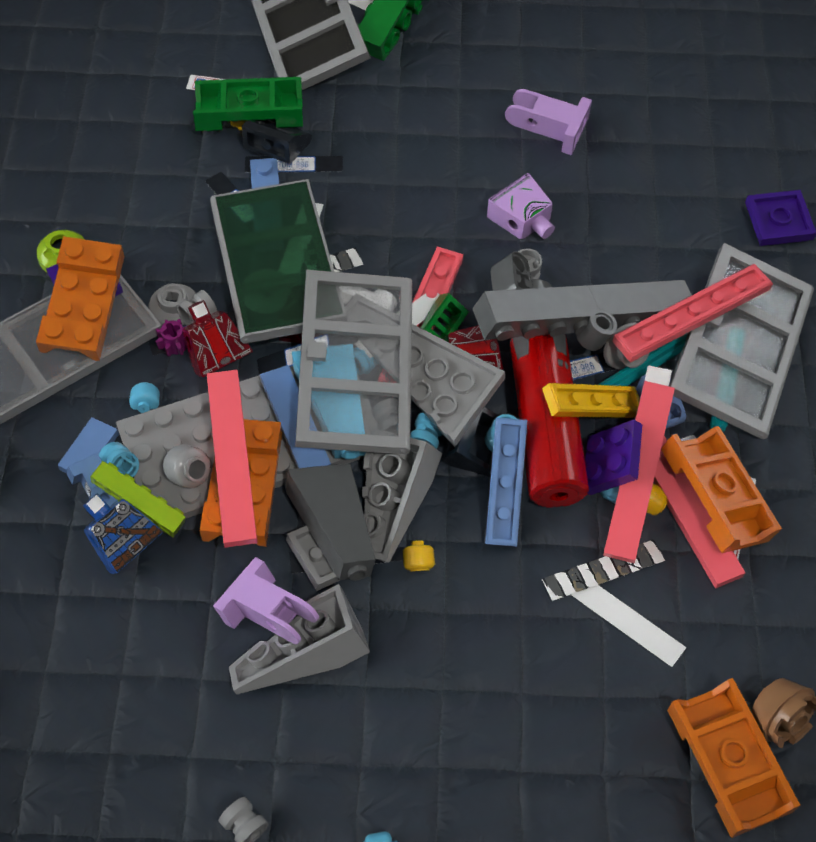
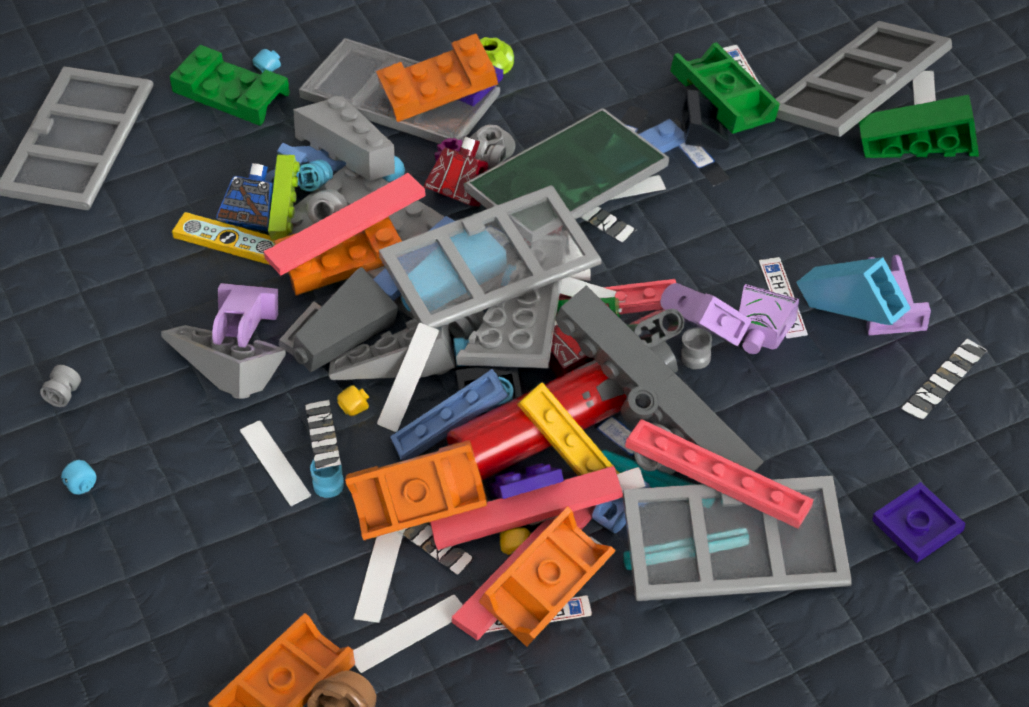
camera: 65 degrees right, 10 degrees down
none -> tile [172,212,275,265]
none -> white sticker [240,421,311,506]
none -> light grey wedge [293,96,395,181]
none -> sticker [305,400,341,469]
none -> medium azure wheel [310,460,344,498]
none -> orange piece [345,440,487,540]
none -> white sticker [353,595,463,673]
none -> white sticker [377,323,439,432]
none -> lavender piece [660,283,752,346]
none -> white sticker [759,257,808,338]
none -> medium azure slope [796,257,911,325]
none -> sticker [901,339,987,421]

